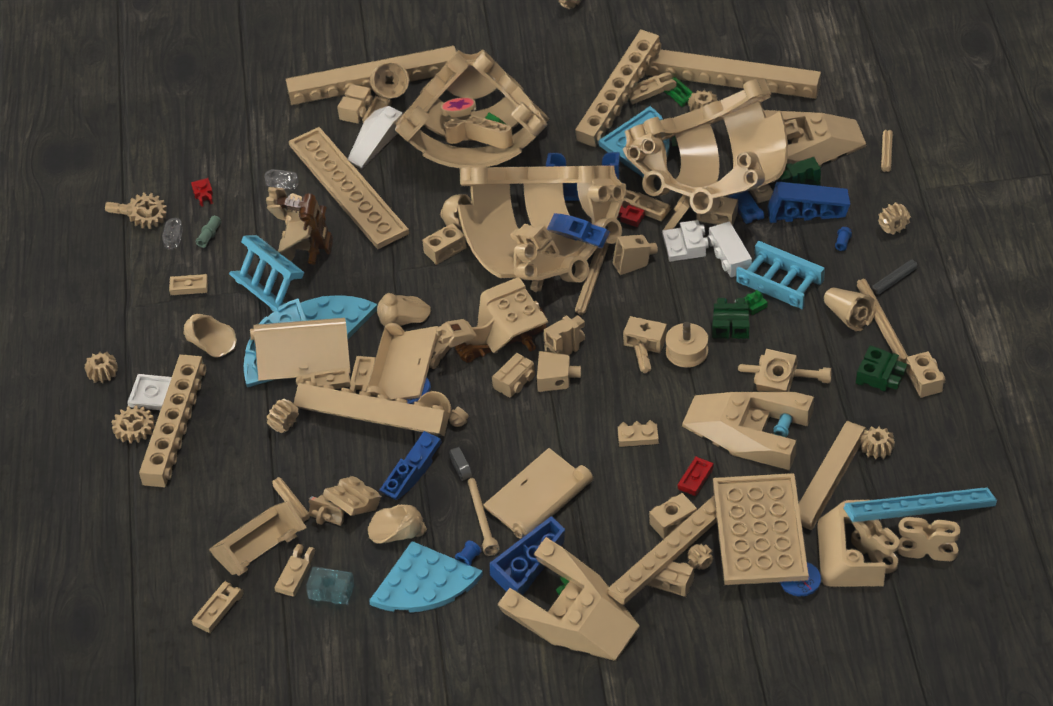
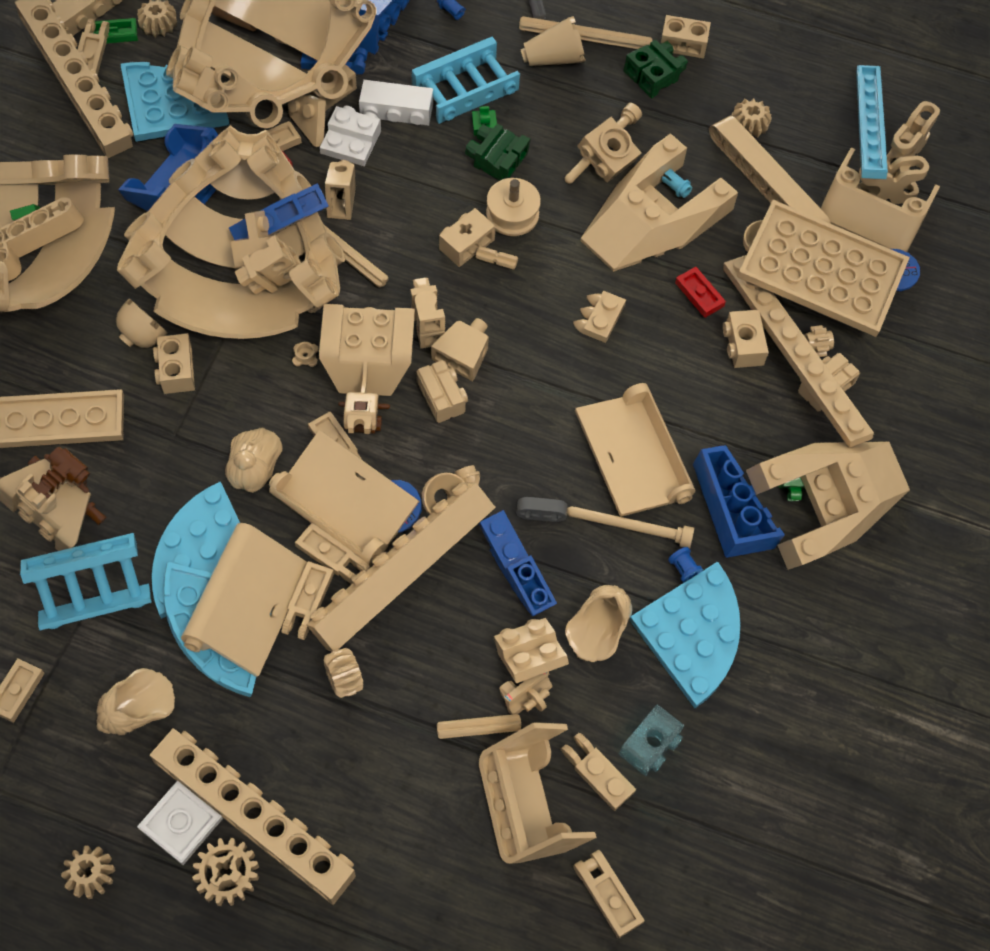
camera: 70 degrees left, 15 degrees up
none -> tan brick [230,210,278,267]

